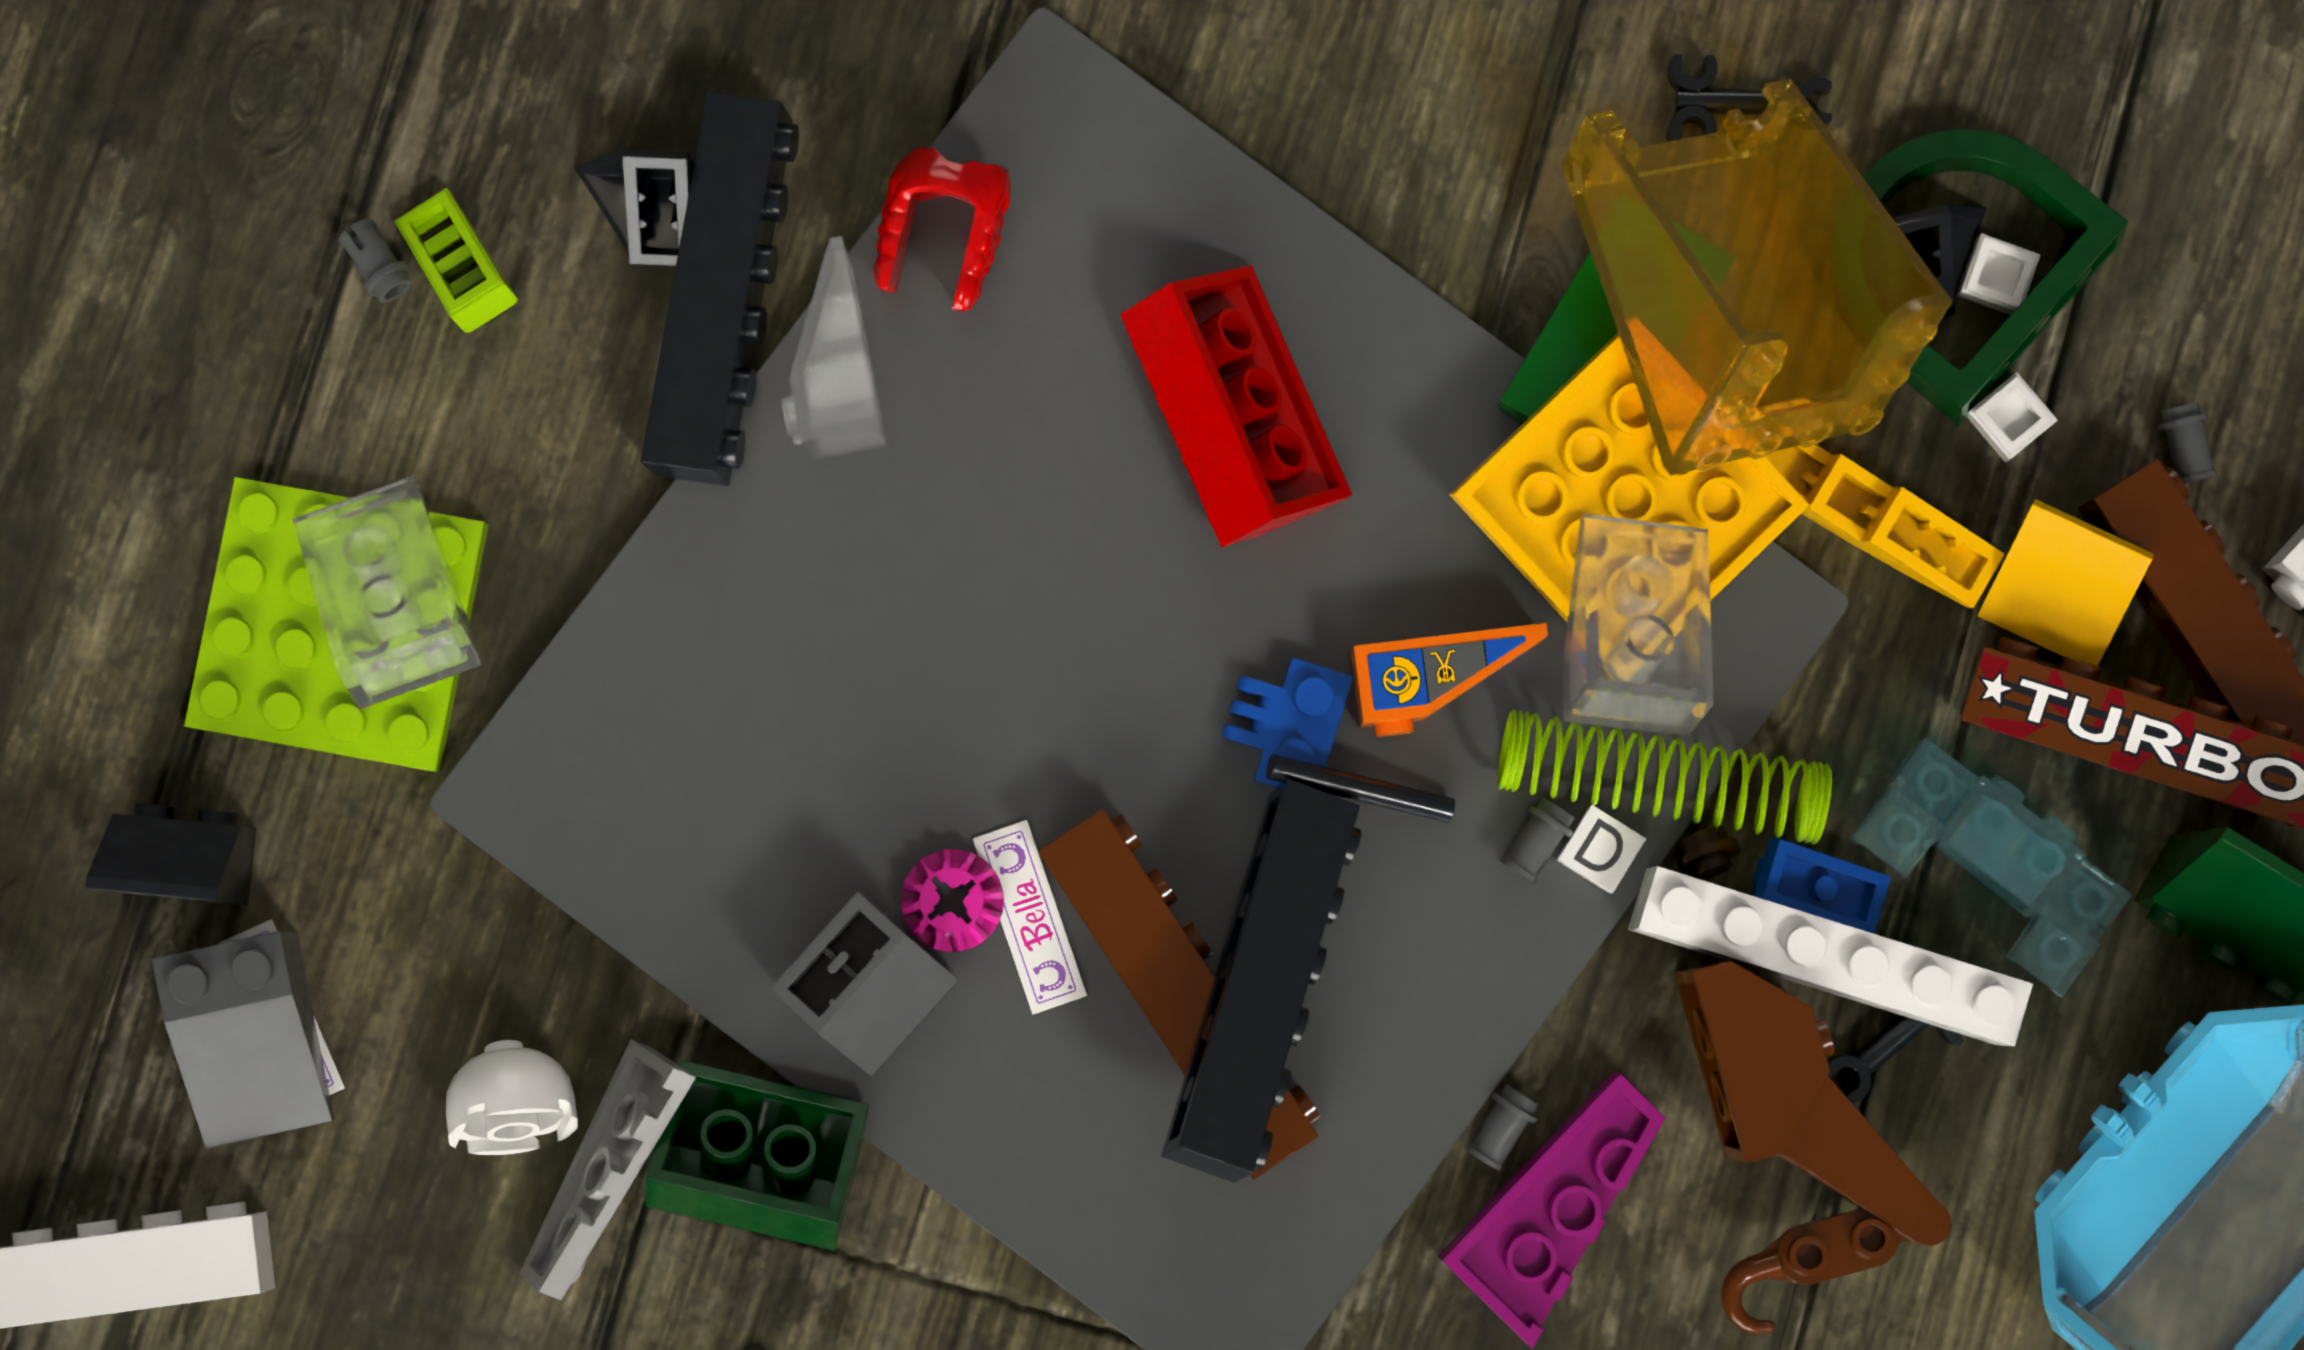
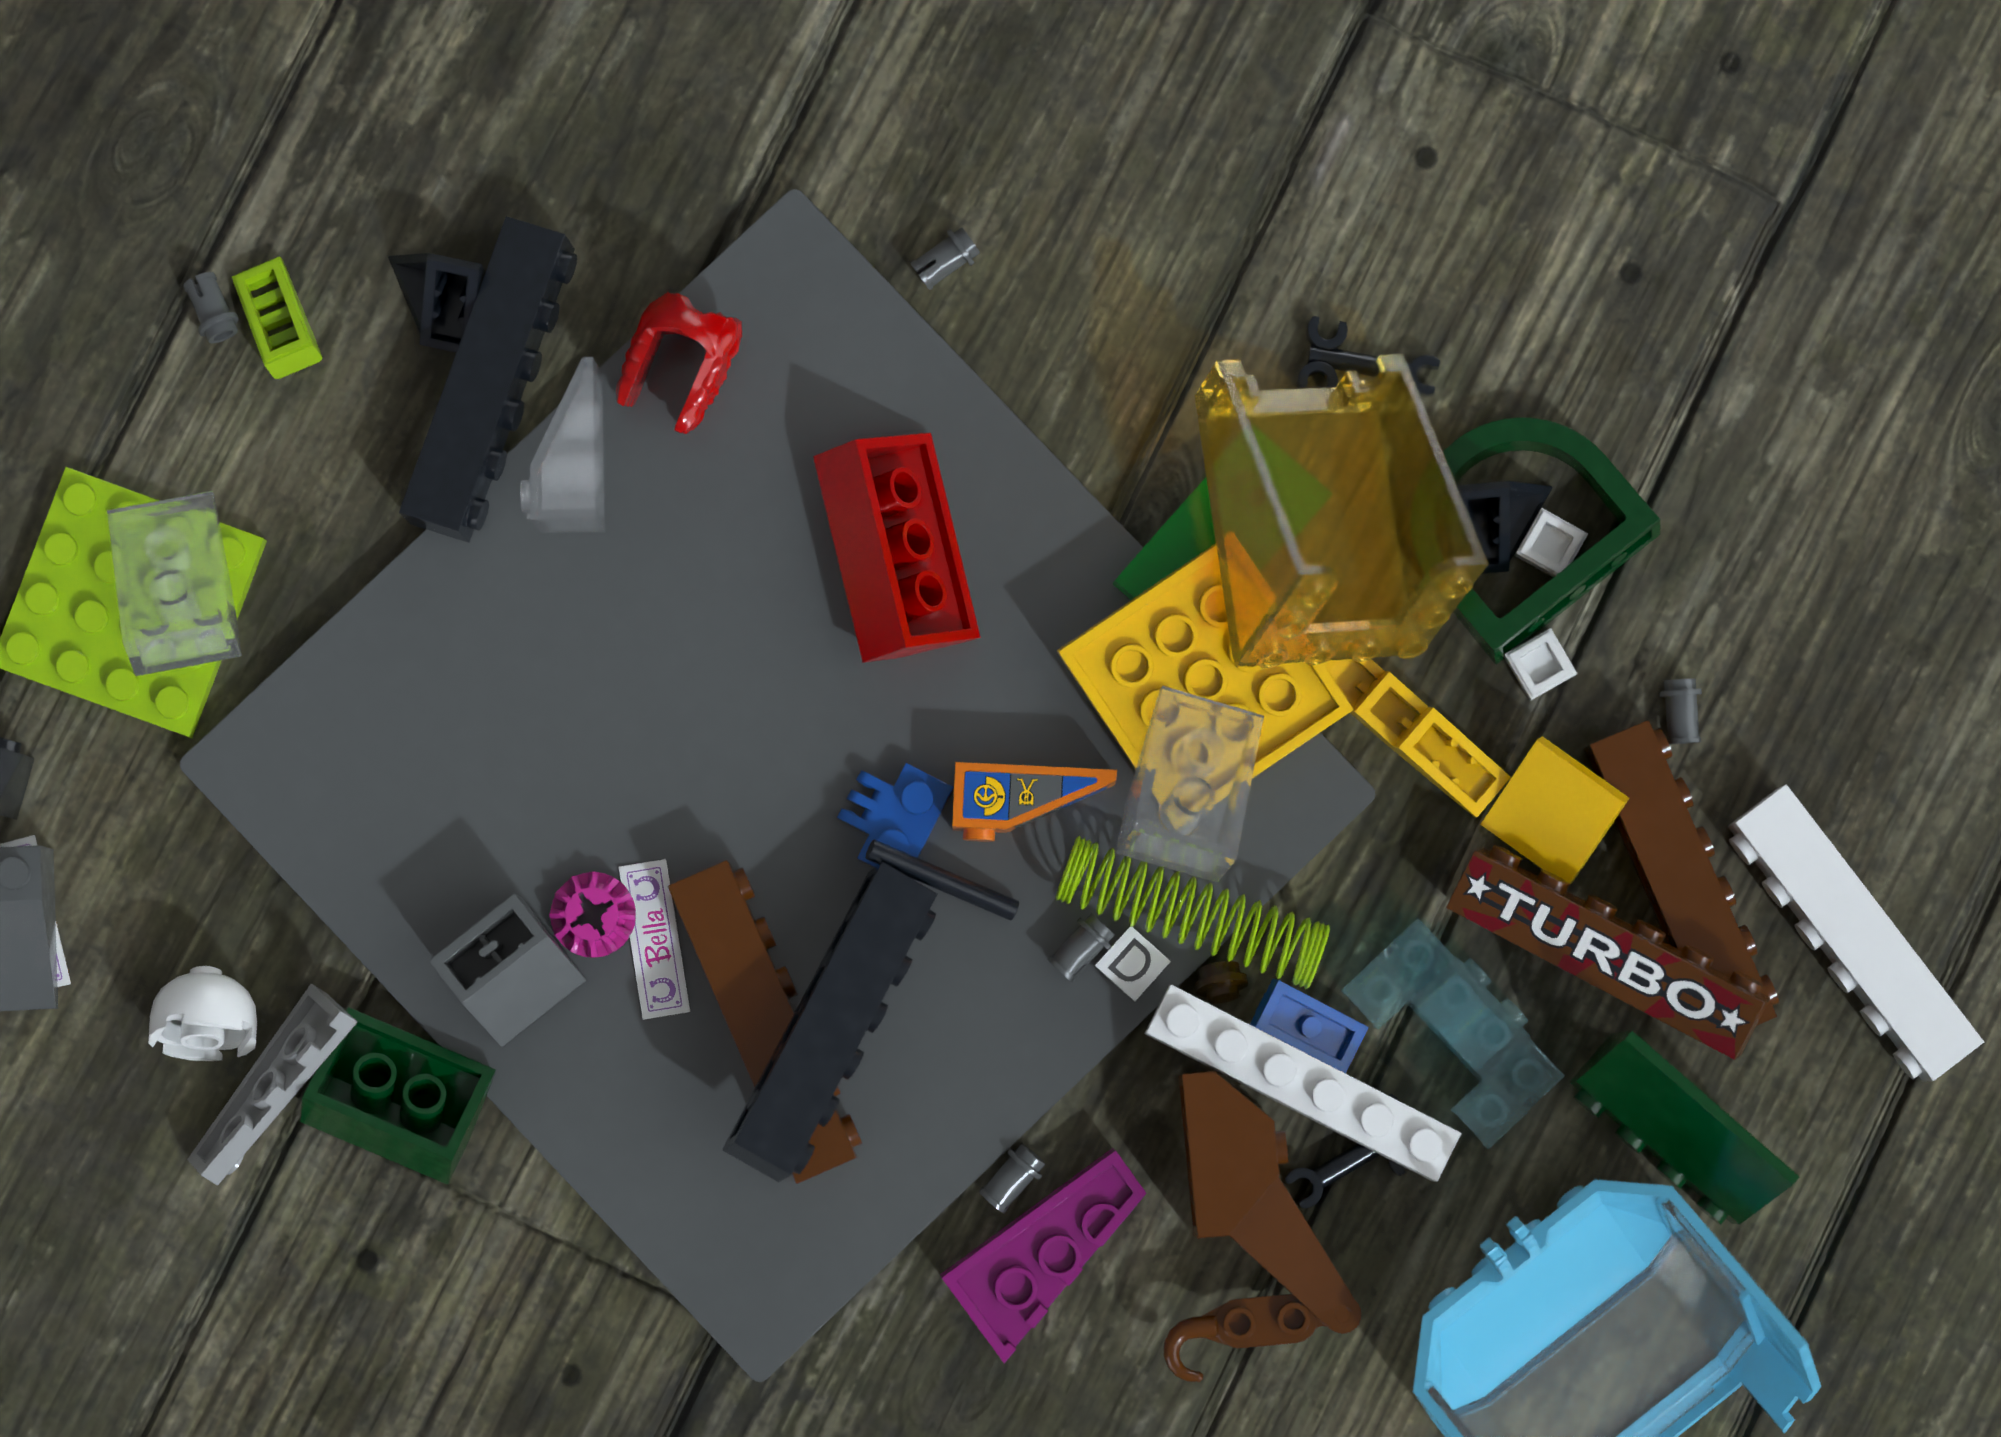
camera: 15 degrees right, 0 degrees up
none -> dark grey pin [910,227,980,290]

